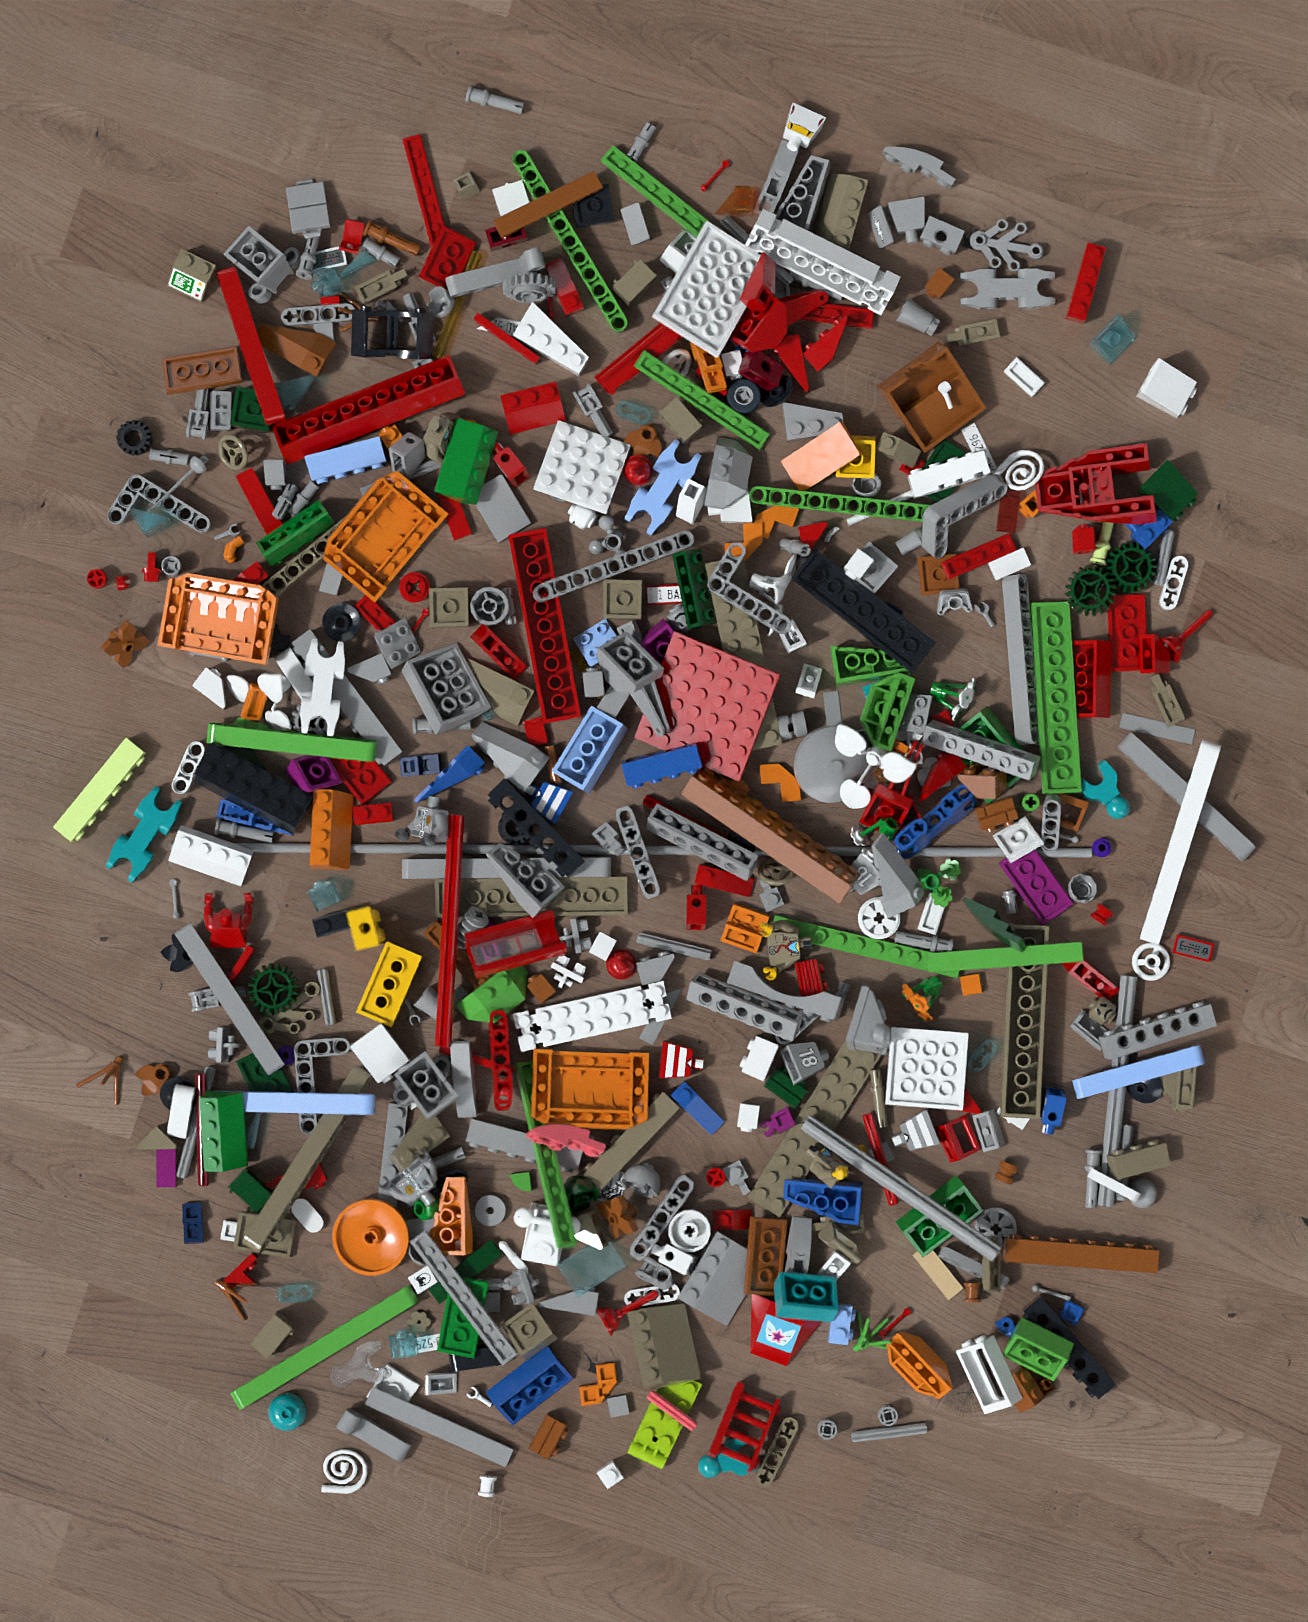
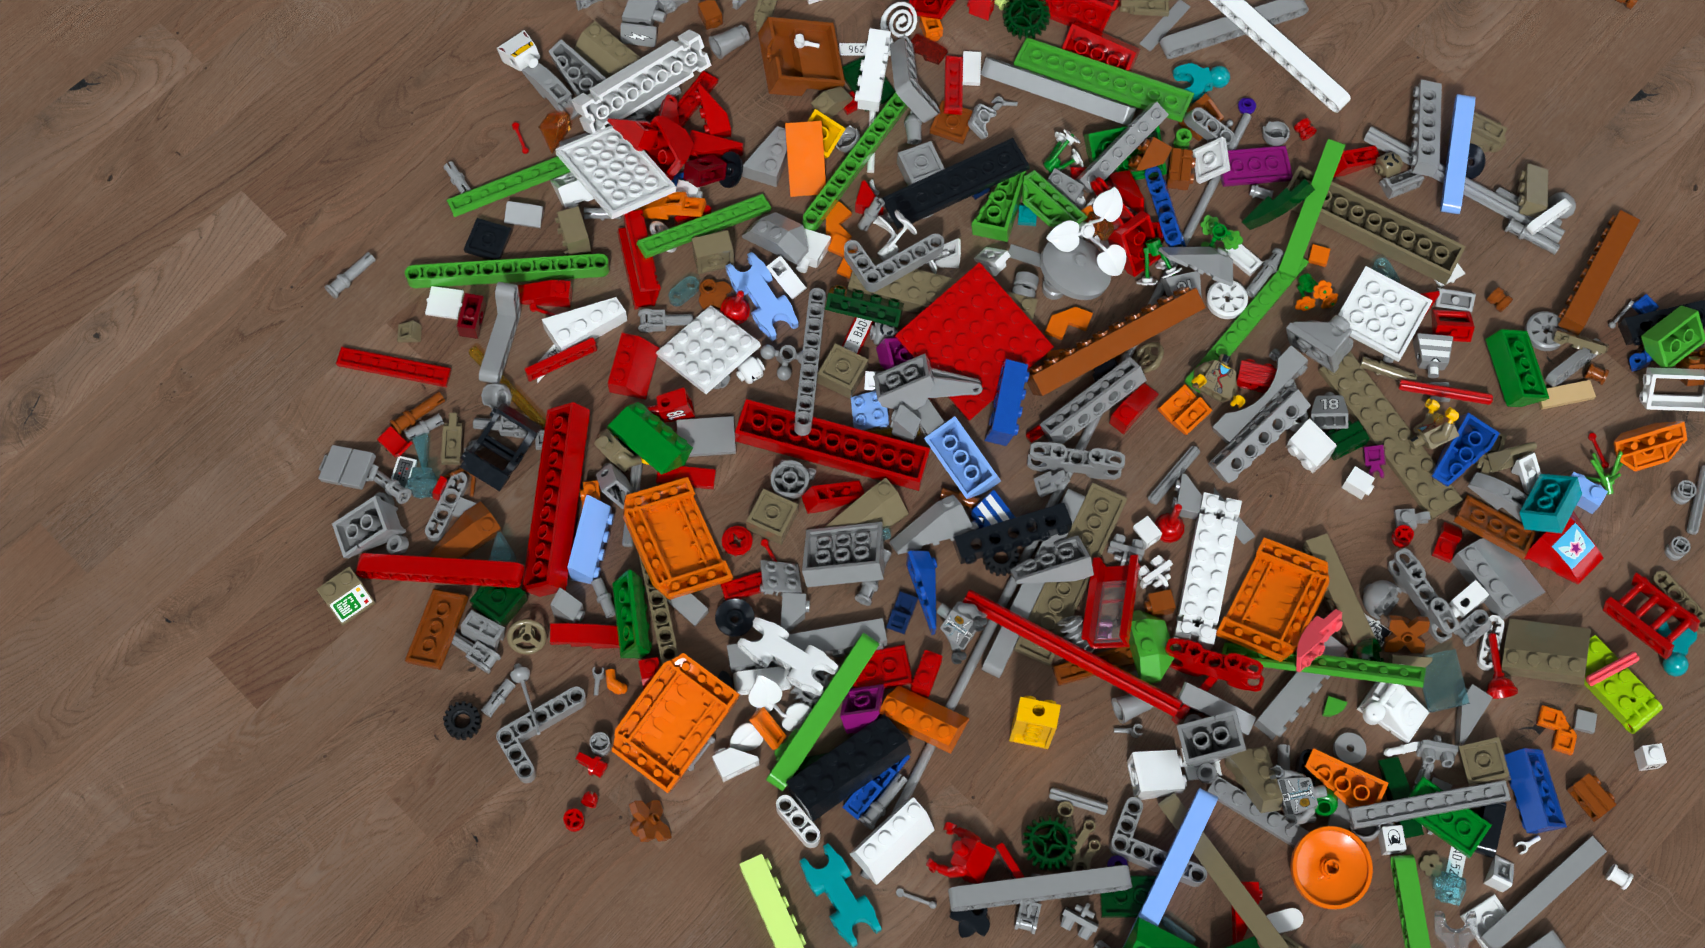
camera: 60 degrees left, 20 degrees down
clear light blue slope [130,508,172,538] -> none
light grey axle [272,483,298,520] -> none
clear light blue brick [308,879,341,912] -> none
black brick [312,909,351,938] -> none
yellow brick [356,941,423,1027] -> none
red tile [418,225,477,290] -> none
dark orange tile [493,171,603,238] -> none
light grey gear [503,272,556,303] -> none
red bracket [523,717,548,746] -> none
torso [659,1041,704,1078] -> none
white wheel [668,1208,710,1252] -> none
blue slope [670,1081,724,1135] -> none
red torso [686,885,706,931] -> none
black wheel [726,379,761,415] -> none
light grey plate [759,879,784,912] -> none
light grey axle [801,1115,1002,1261] -> none
white brick [844,549,874,580] -> none
blue torso [1040,1087,1067,1135] -> none
white piece [1132,942,1170,981] -> none
tile [1172,934,1214,962] -> none

